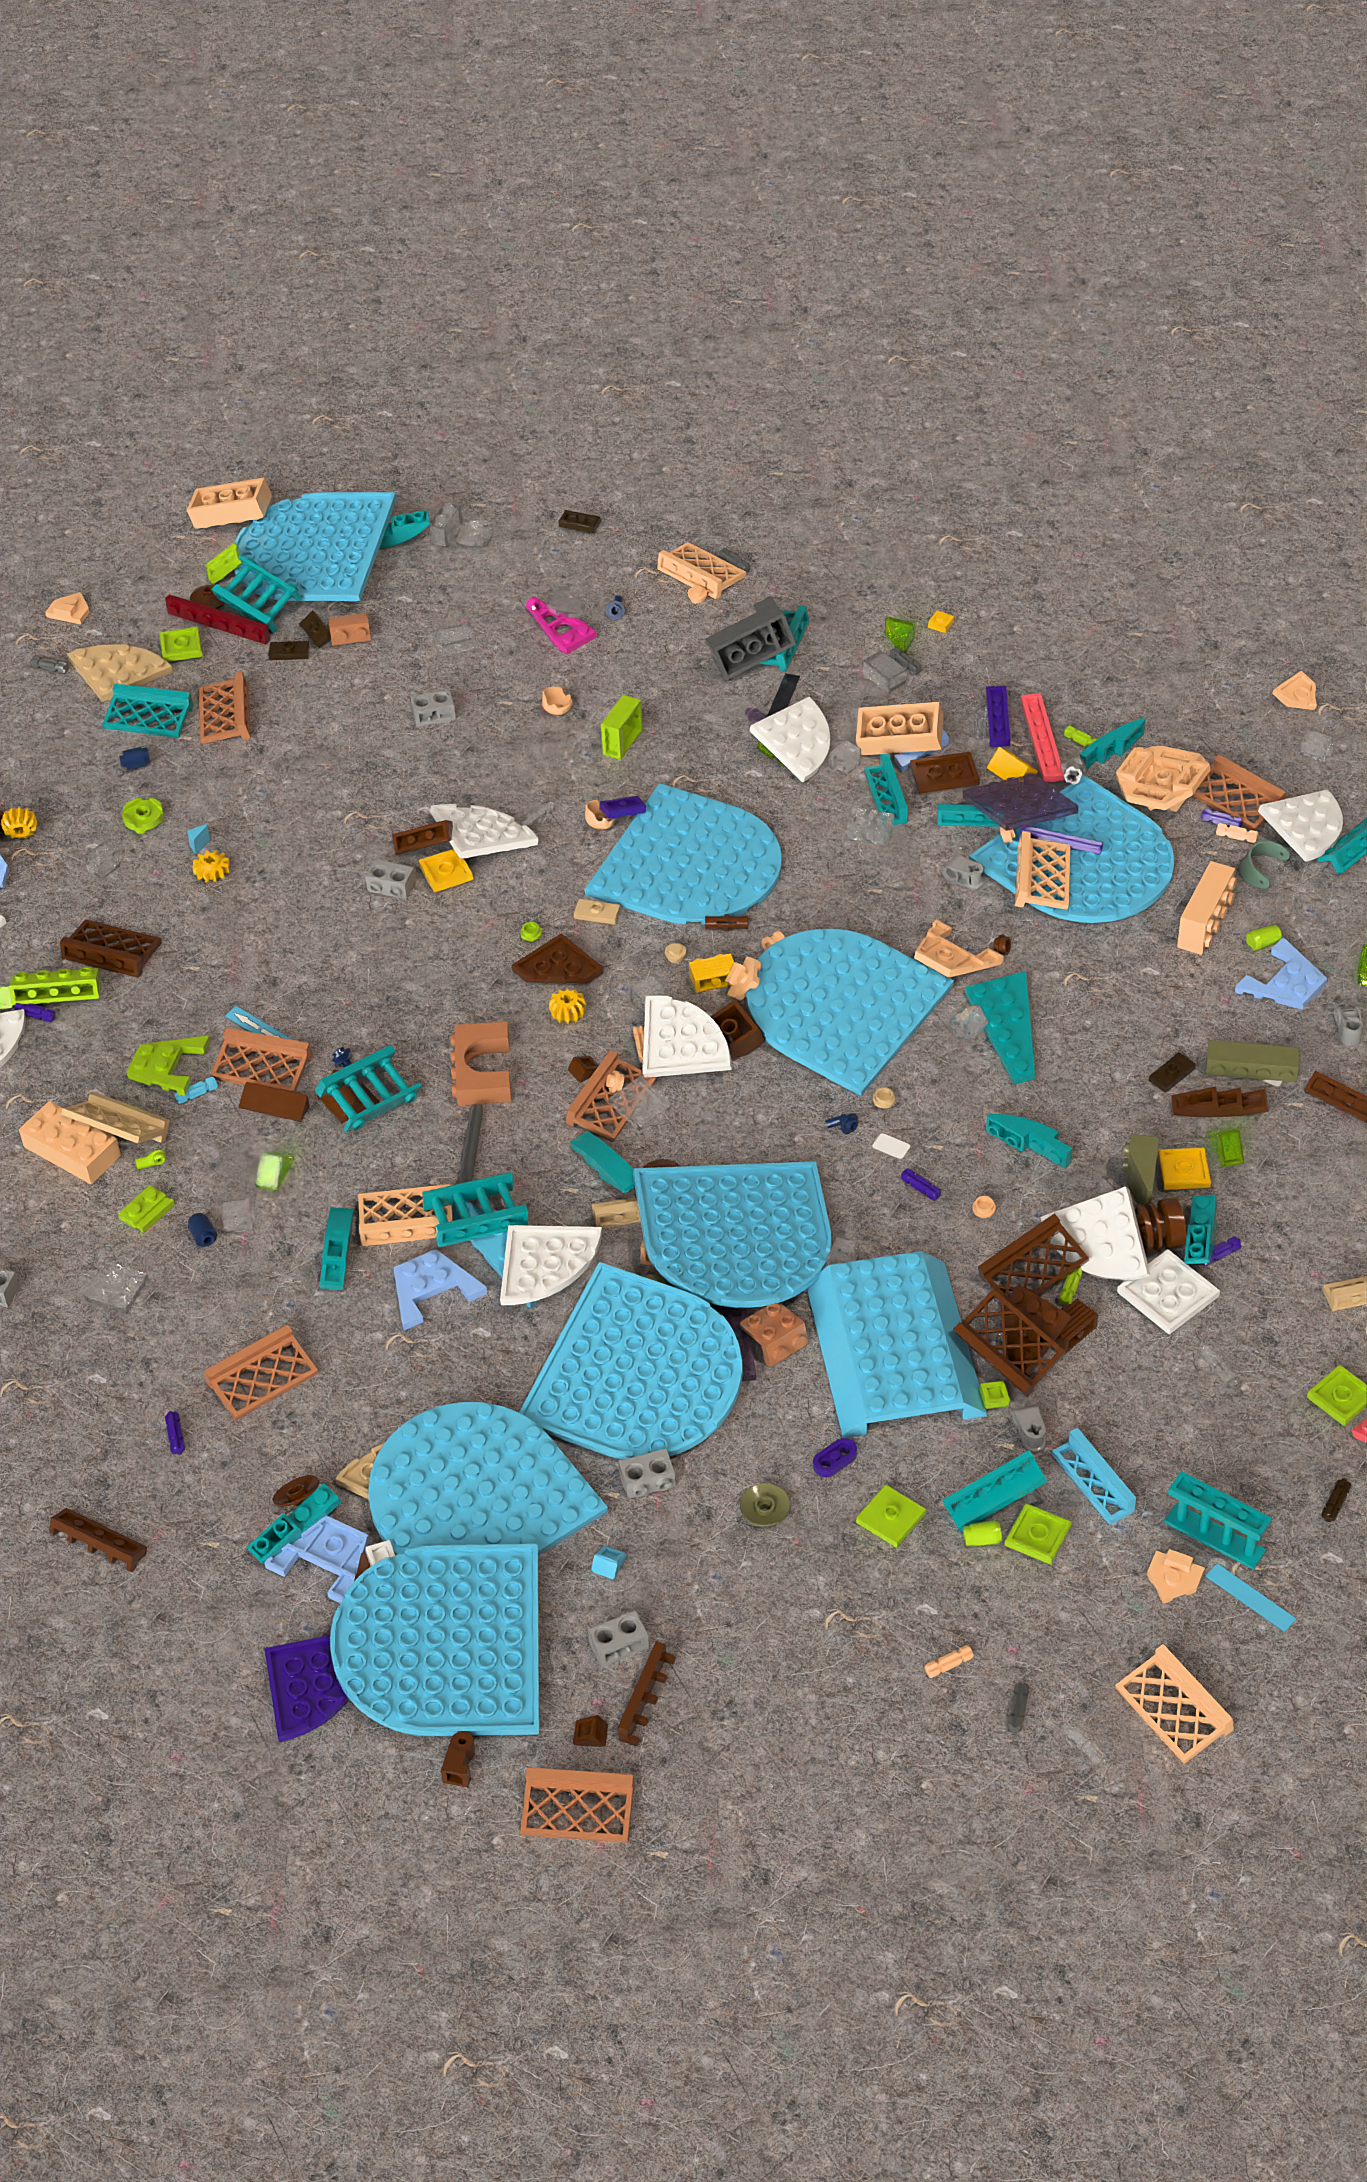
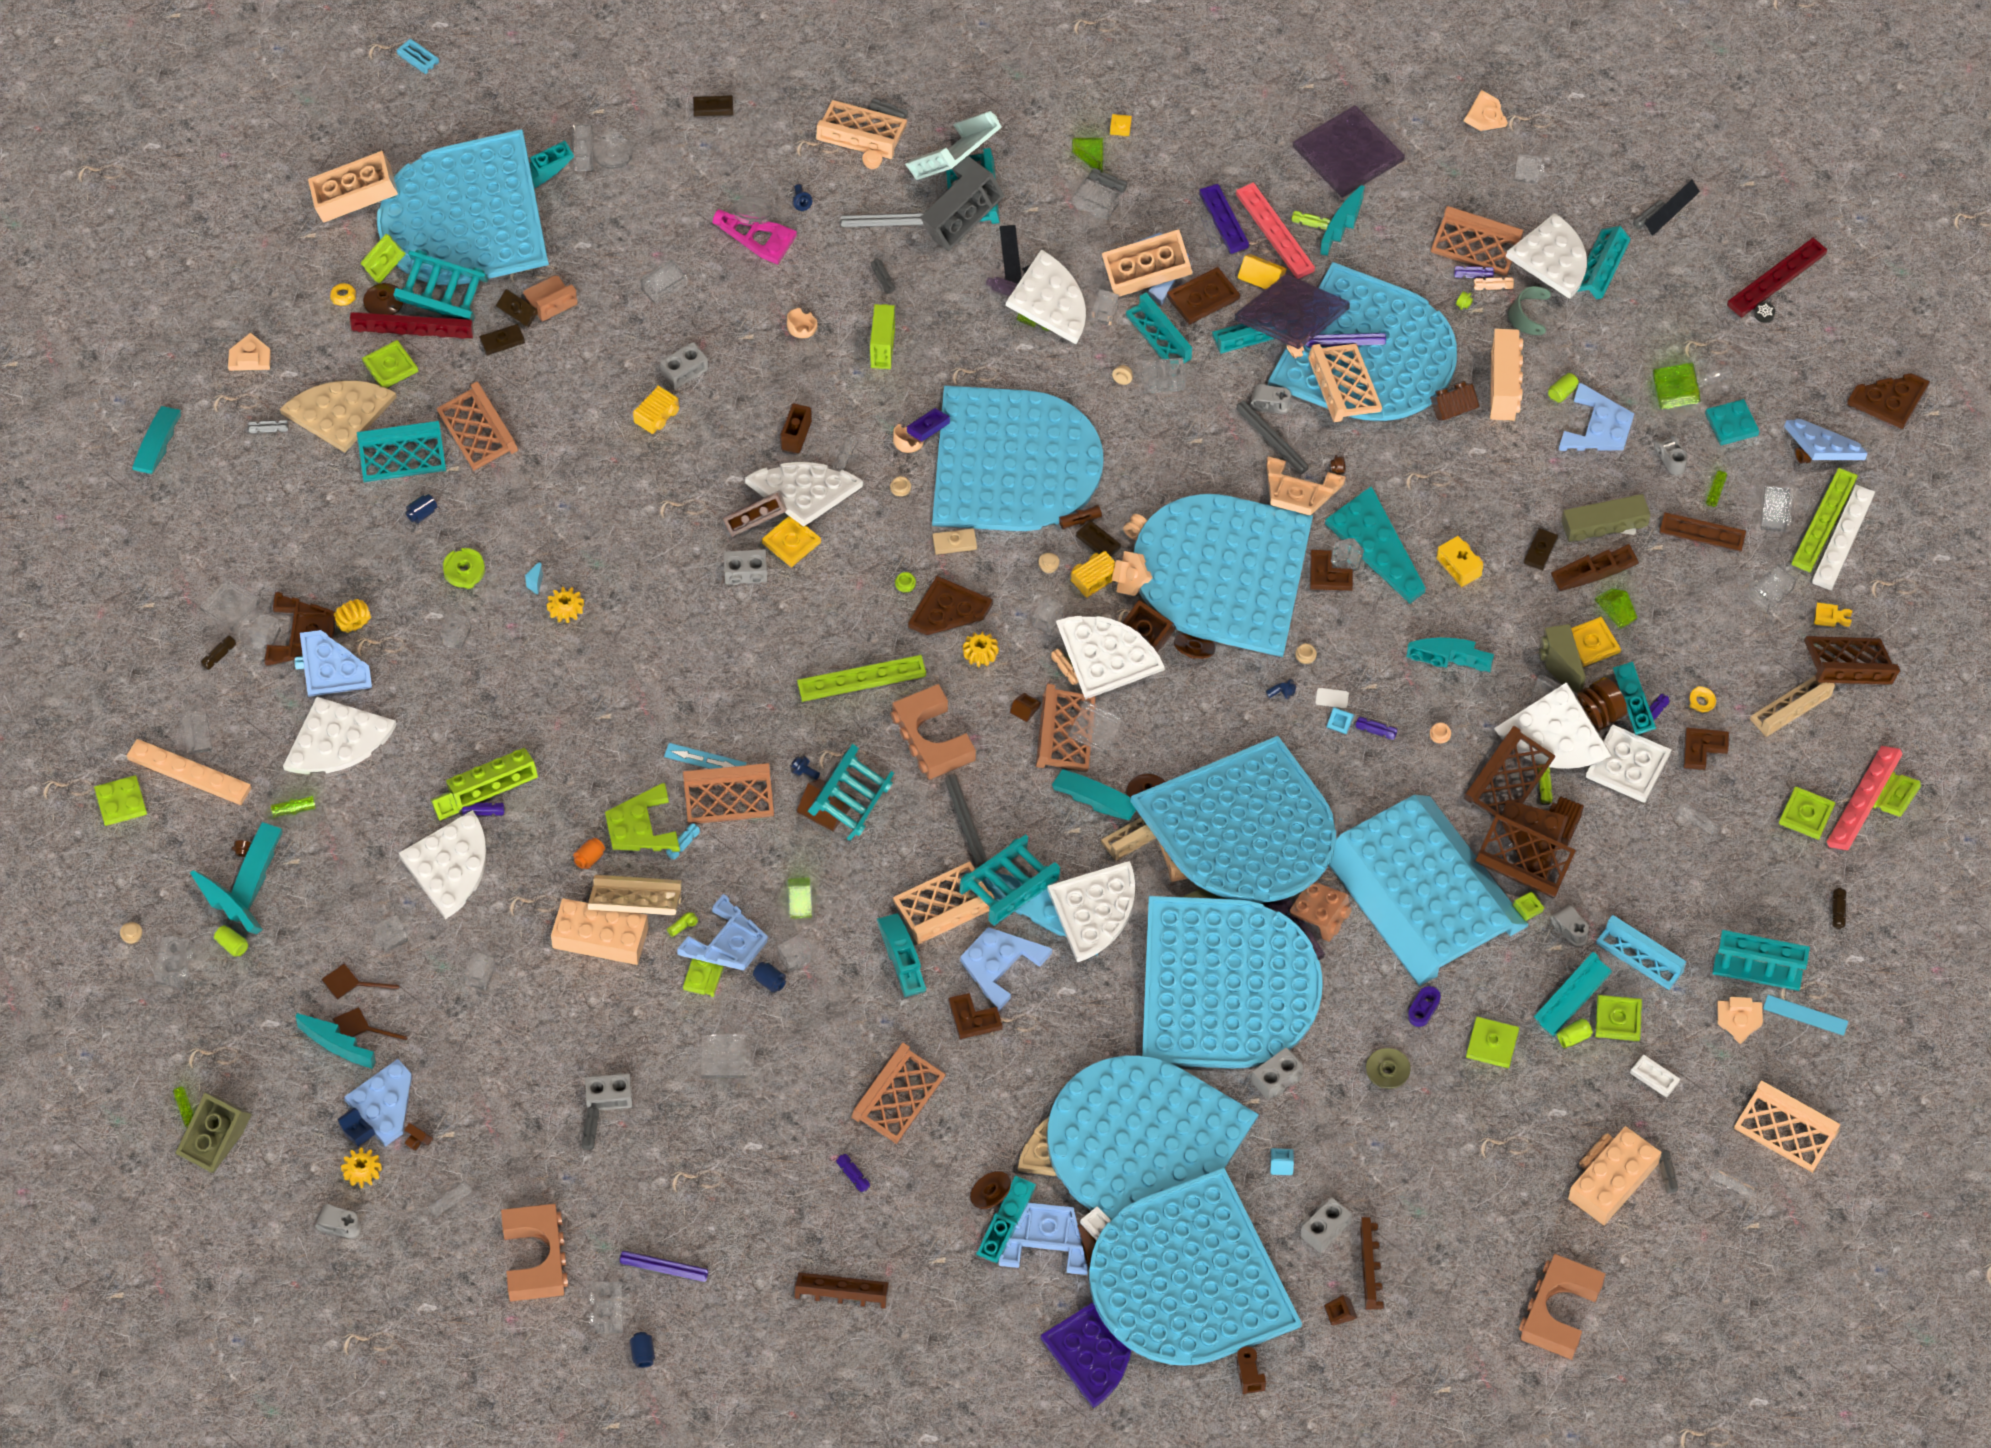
camera: 25 degrees left, 10 degrees up
reddish brown fence [60,919,162,978] -> none
reddish brown slope [239,1082,310,1122] -> none
nougat fence [520,1767,635,1843] -> none
light nougat plate [606,1070,624,1093] -> none
light grey piece [1061,756,1087,785] -> none
light nougat piece [1116,746,1210,812] -> none
none -> yellow piece [330,283,356,306]
none -> medium azure tile [397,38,439,74]
none -> orange brick [573,838,605,869]
none -> yellow brick [633,386,679,434]
none -> light blue wing [677,894,768,970]
none -> reddish brown brick [780,403,812,454]
none -> lime plate [797,655,926,702]
none -> axle [840,213,924,227]
none -> dark grey axle [871,258,896,294]
none -> tan plate [890,476,911,496]
none -> light aqua panel [905,111,1002,180]
none -> reddish brown plate [948,993,1003,1040]
none -> dark brown plate [1076,520,1121,556]
none -> tan plate [1112,365,1133,385]
none -> reddish brown dish [1174,633,1216,659]
none -> dark grey axle [1236,401,1309,474]
none -> clear purple plate [1293,105,1405,198]
none -> reddish brown plate [1310,550,1353,591]
none -> medium azure slope [1327,707,1355,734]
none -> reddish brown brick [1430,381,1480,420]
none -> yellow brick [1436,536,1483,588]
none -> lime plate [1456,291,1473,310]
none -> nougat arch [1519,1254,1606,1360]
none -> light nougat brick [1568,1126,1661,1225]
none -> white plate [1630,1054,1680,1098]
none -> reddish brown plate [1684,727,1729,770]
none -> yellow piece [1689,686,1716,713]

